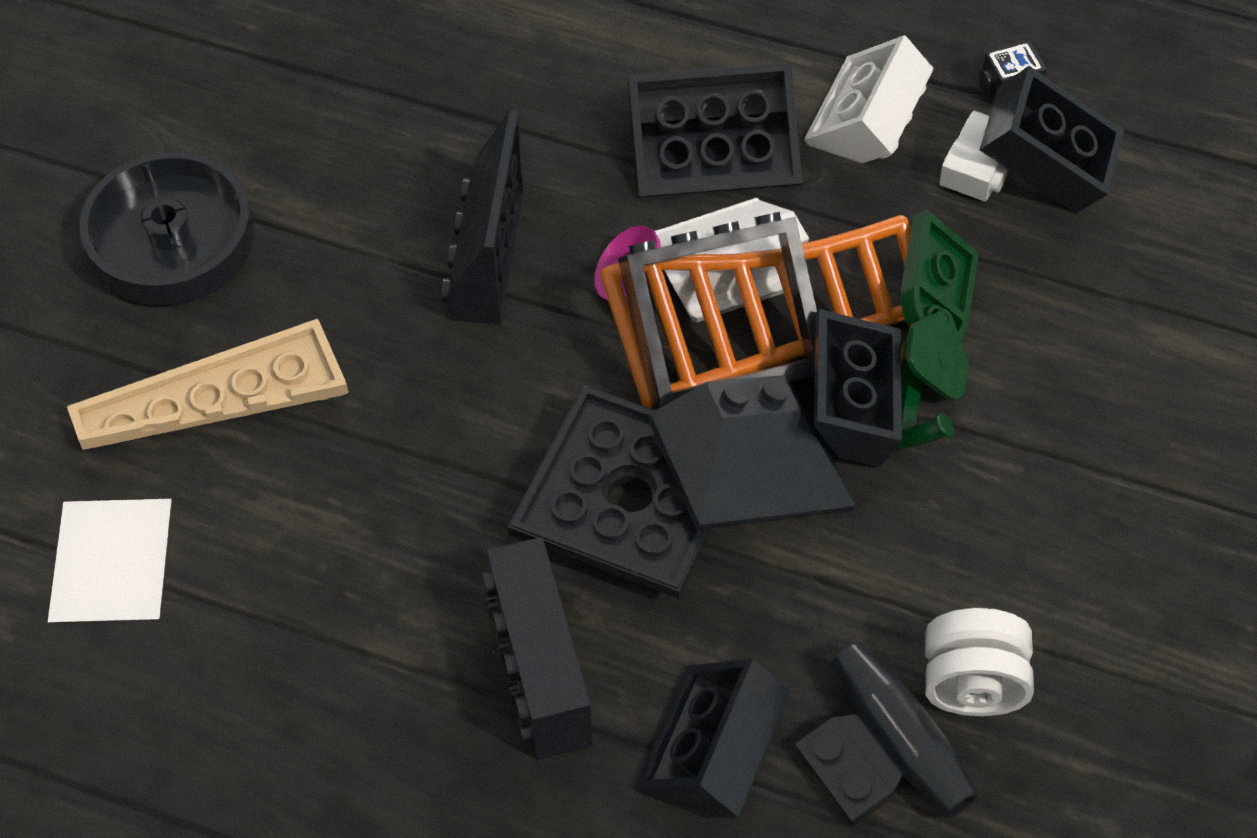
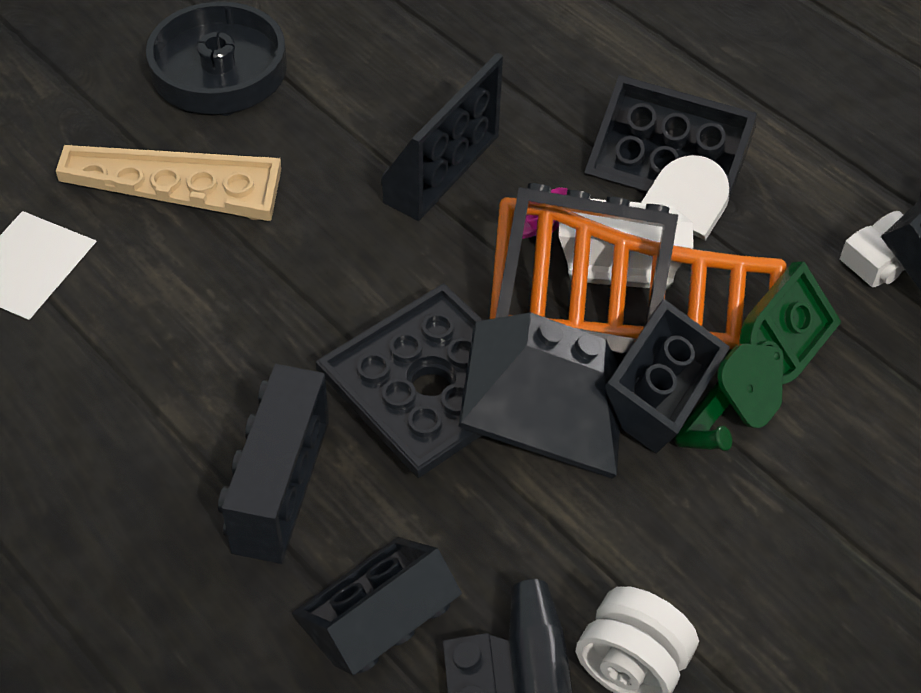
camera: 25 degrees right, 5 degrees down
white slope [804,35,934,163] -> none
none -> white tile [641,155,729,241]

